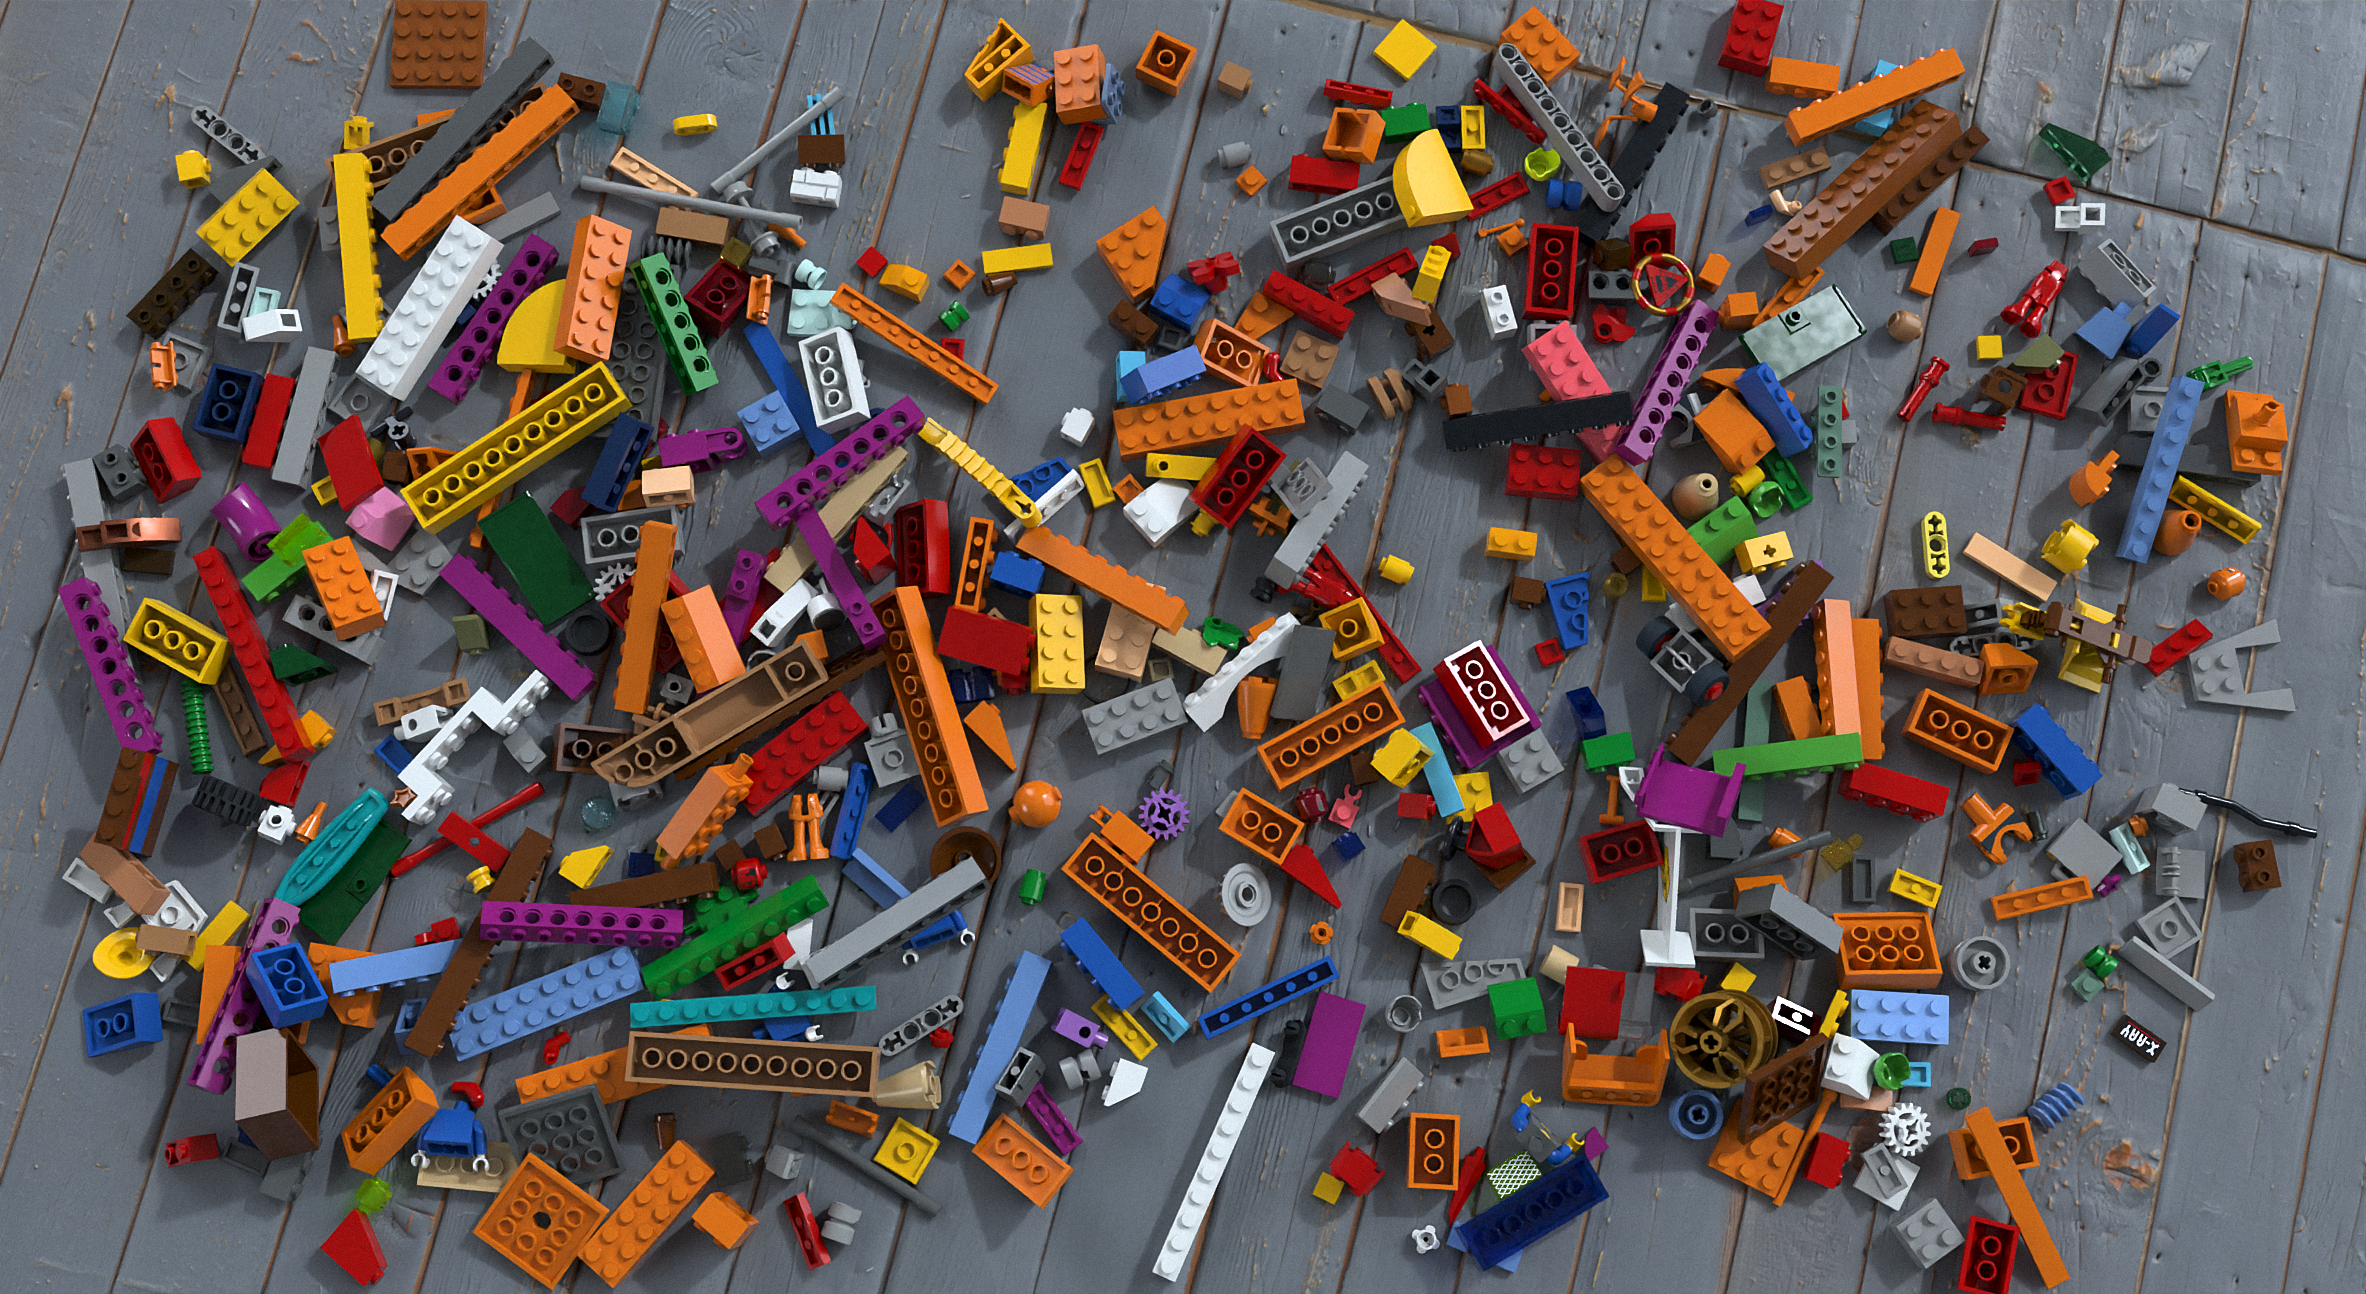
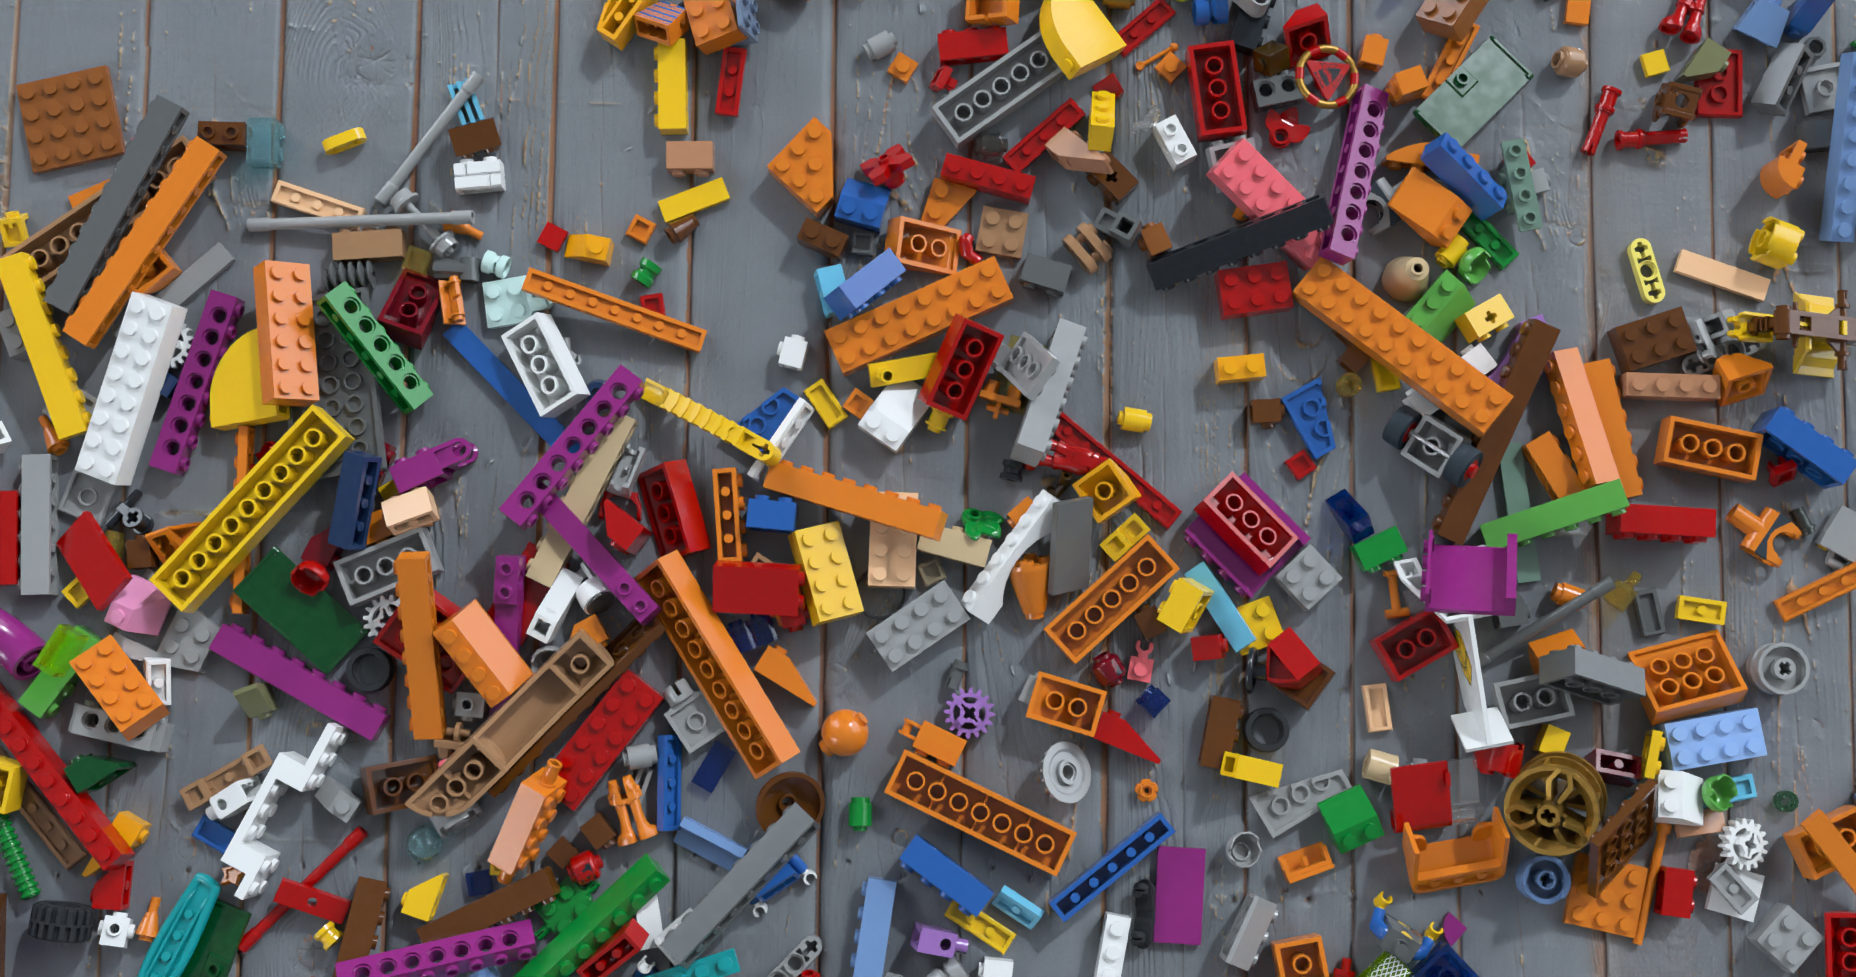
camera: 10 degrees left, 5 degrees up
medium blue brick [737,390,804,459] -> none
none -> red hair [290,560,330,596]
none -> red tile [928,65,958,92]
none -> light grey bar [1688,319,1718,363]

